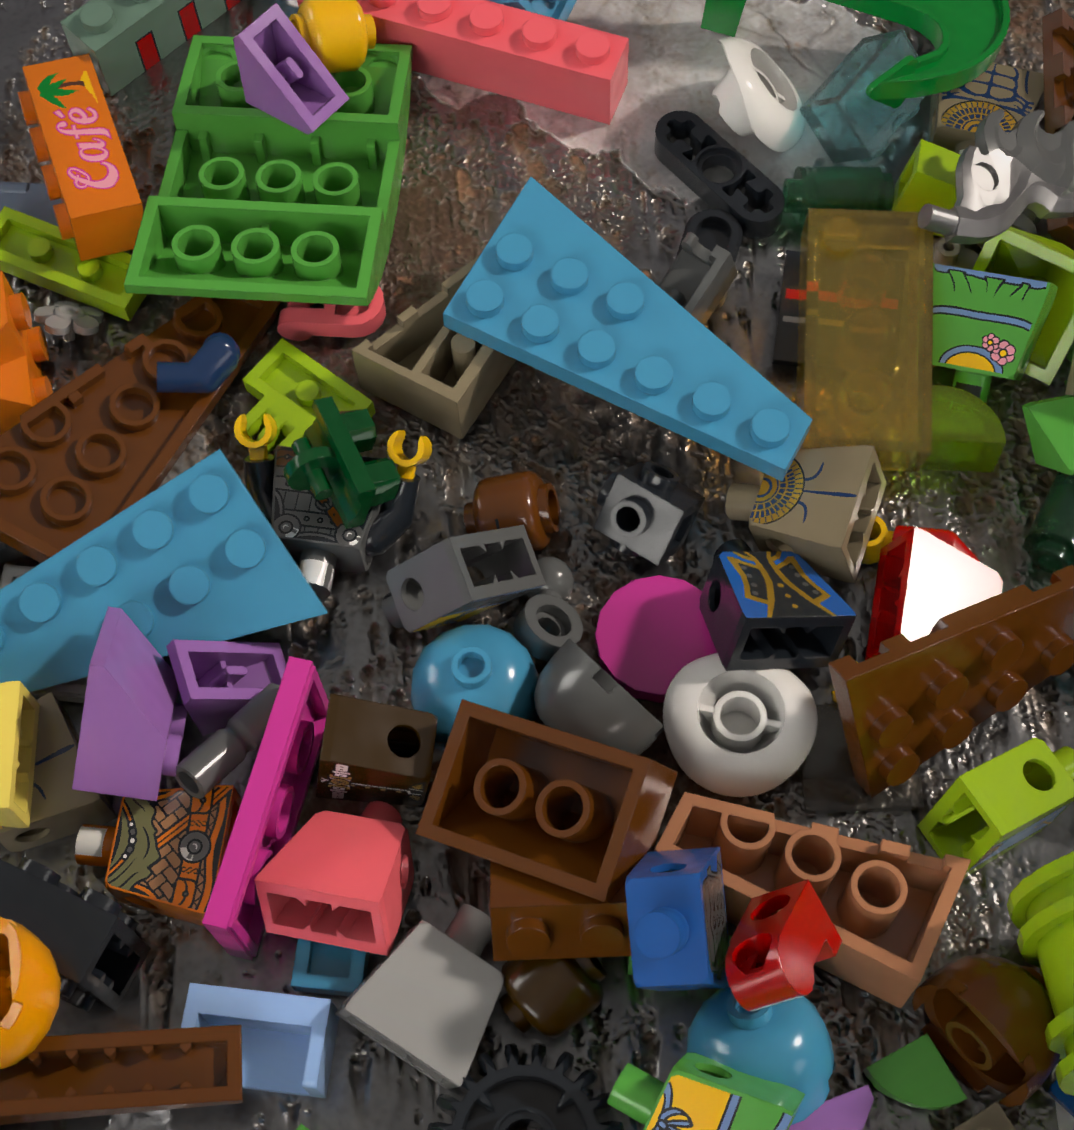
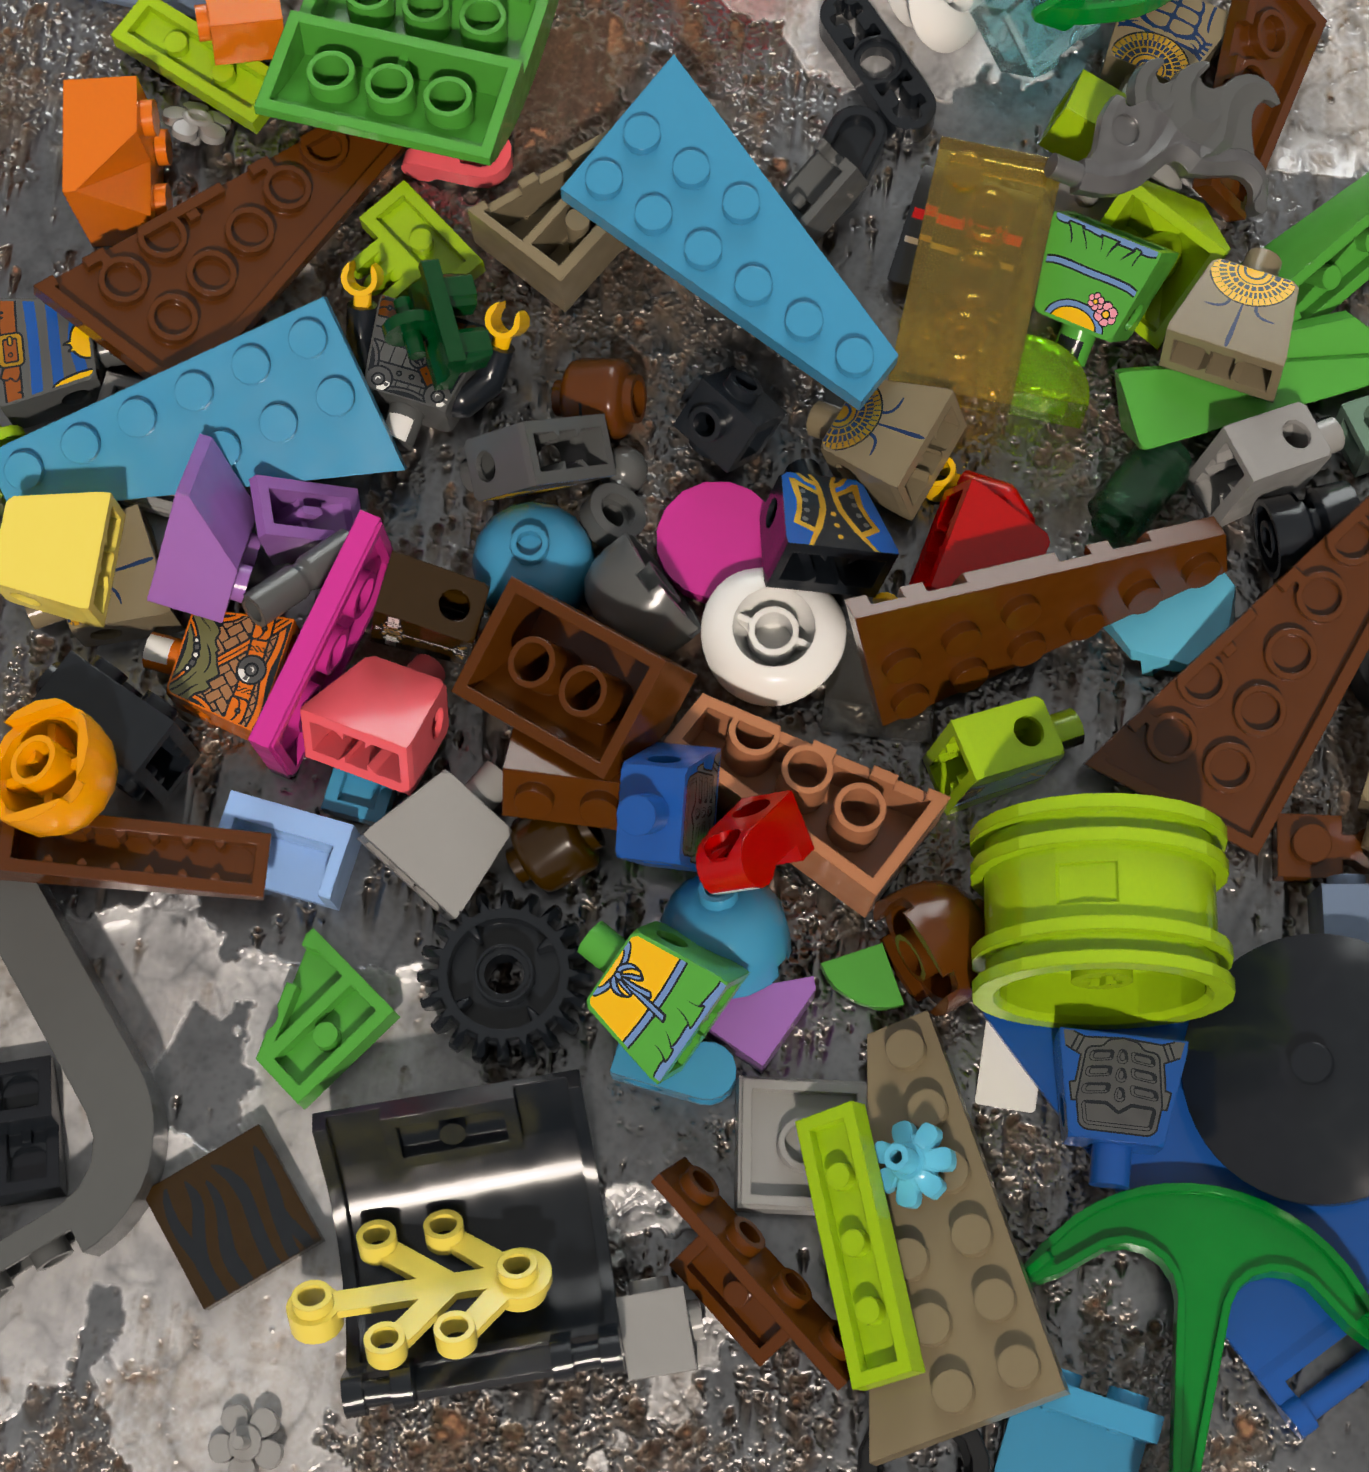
camera: 10 degrees right, 10 degrees up
dark blue arm [157,332,241,393] -> none
clear green head [782,166,894,225] -> none

